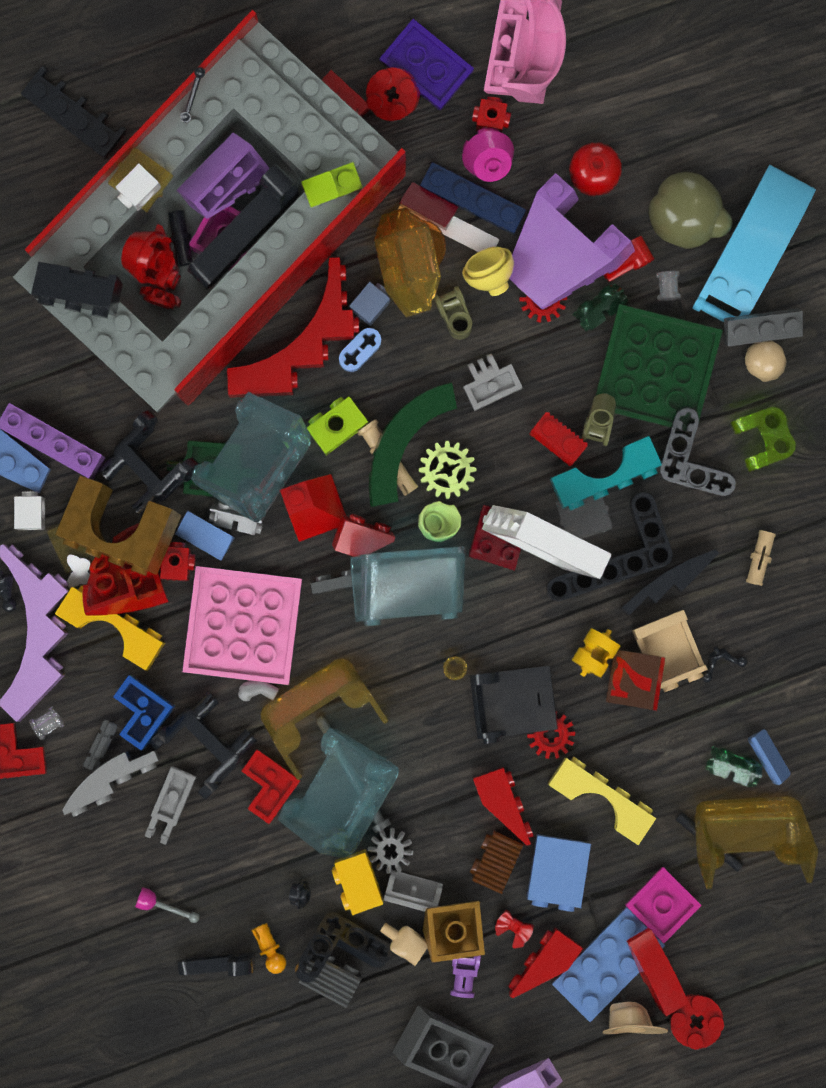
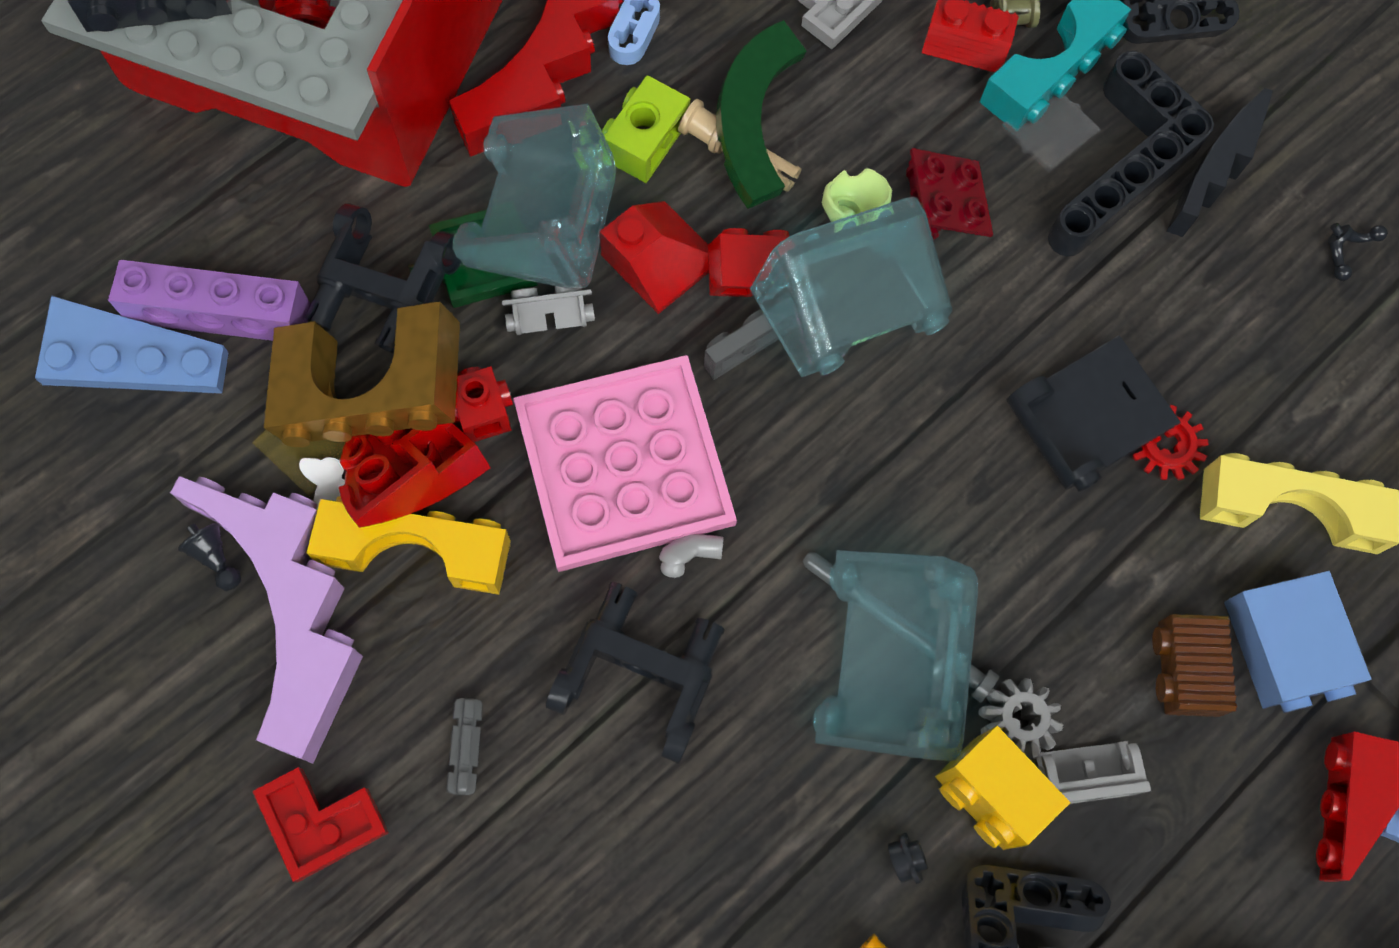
camera: 25 degrees left, 15 degrees down
white brick [14,492,45,530] -> none
clear bush [29,706,65,740] -> none
light grey slope [62,750,161,817] -> none
blue brick [114,675,175,750] -> none
light grey hinge [145,766,197,845] -> none
medium blue slope [175,511,234,561] -> none
red plate [242,749,301,824] -> none
clear yellow windscreen [261,659,389,780] -> none
tan piece [380,923,427,966] -> none
yellowish green gear [419,441,476,499] -> none
pearl gold slope [423,901,485,963] -> none
clear yellow bush [443,656,468,680] -> none
medium lavender connector [450,955,481,998] -> none
red slope [473,767,533,845] -> none
white window [482,505,612,579] -> none
red piece [495,910,534,949] -> none
yellow wheel [572,628,620,678] -> none
reddish brown tile [606,650,666,711] -> none
tan panel [632,610,708,693] -> none
tan pin [746,530,776,586] -> none

